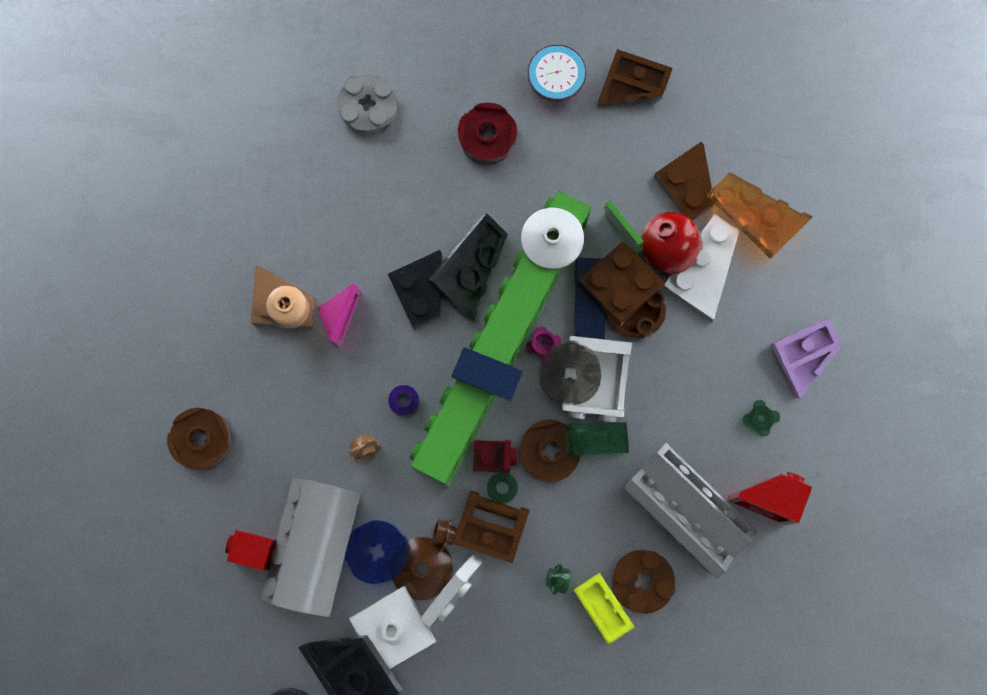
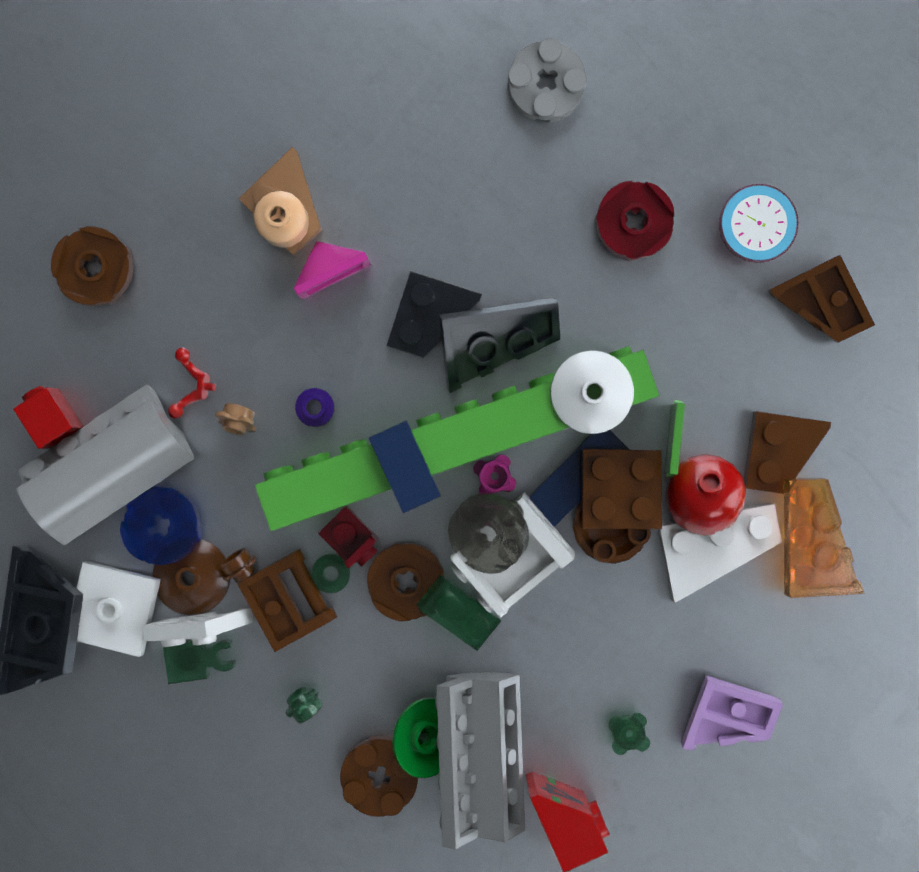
camera: 45 degrees right, 10 degrees up
neon yellow plate [573,573,635,645] -> none
none -> clear green plate [163,639,236,685]
none -> red piece [168,347,216,419]
none -> green dish [392,698,440,778]

